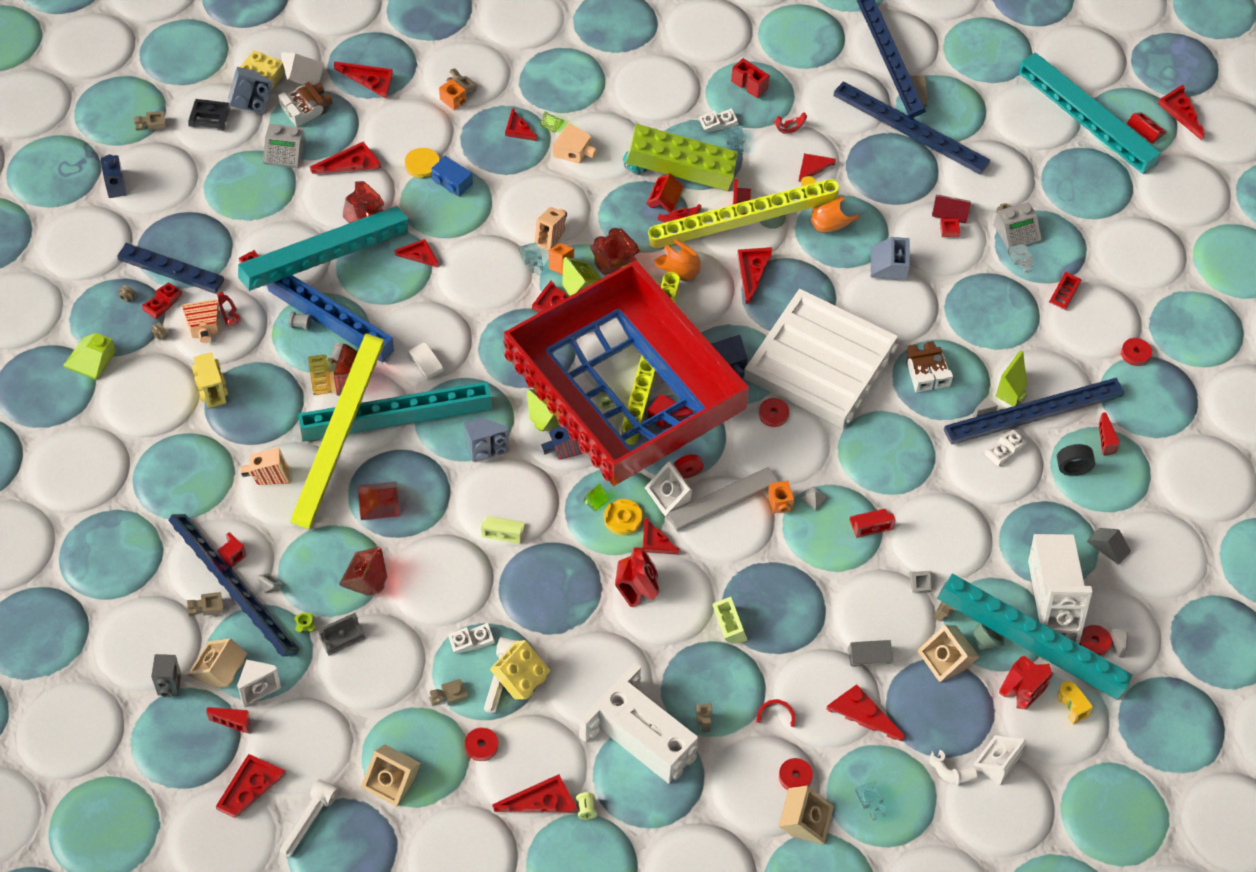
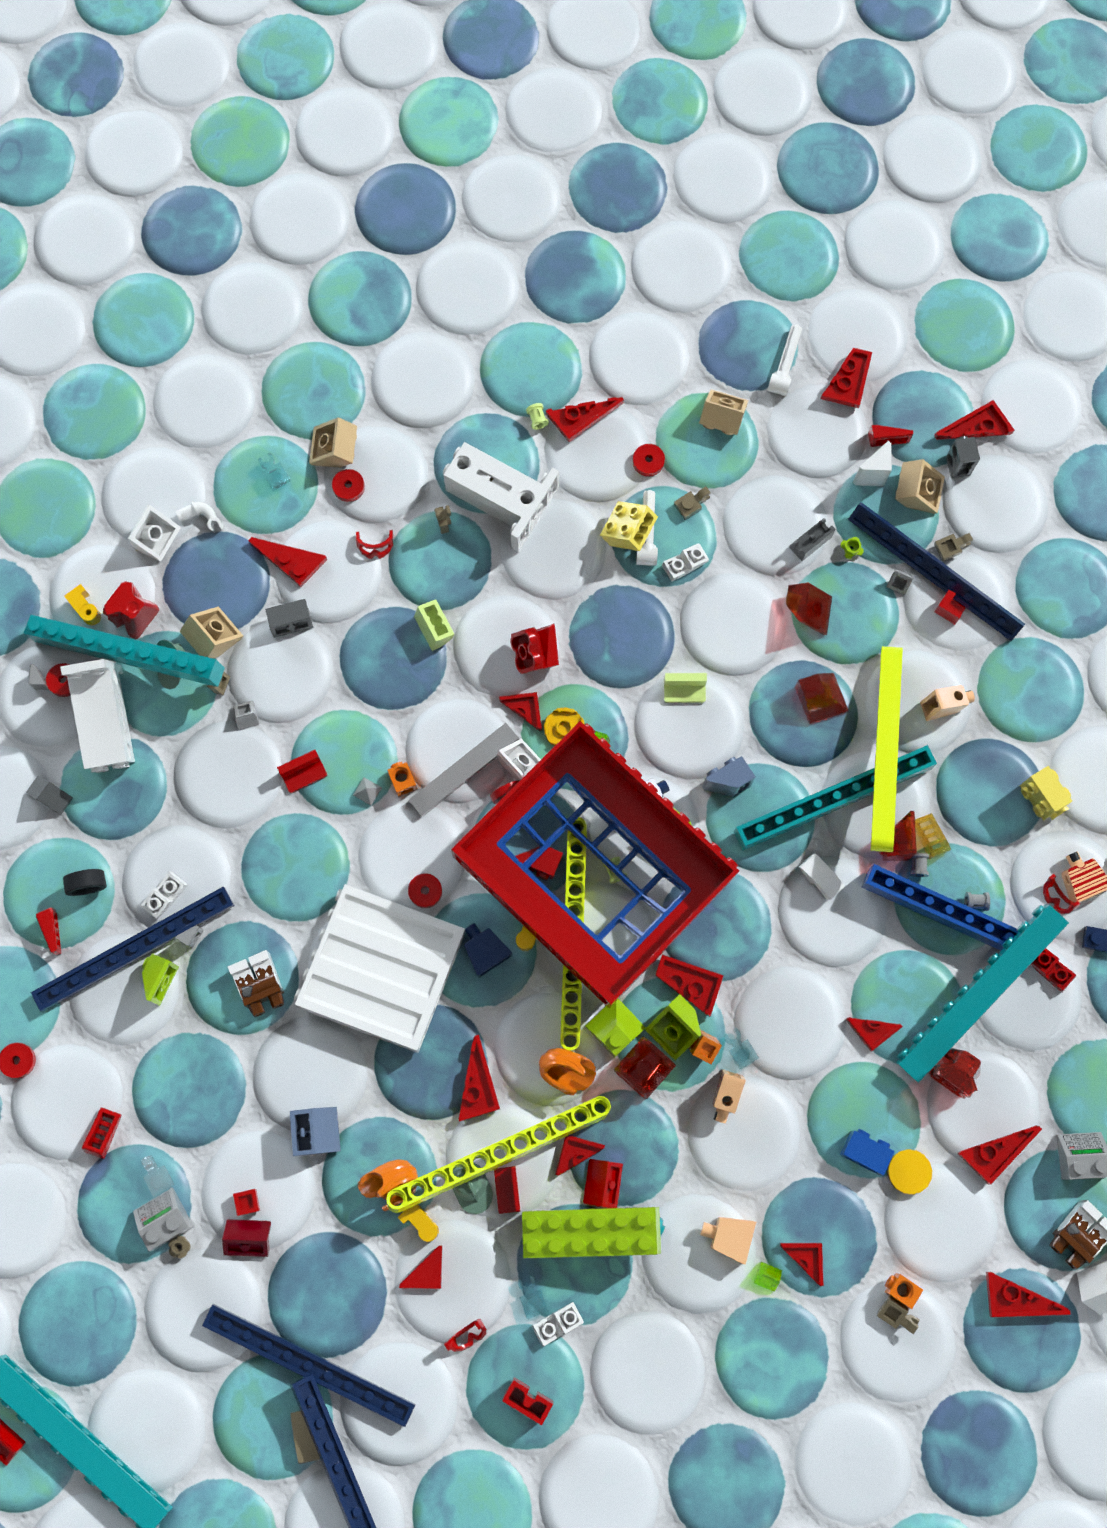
camera: 170 degrees right, 20 degrees up
none -> red wing [934,400,1015,440]

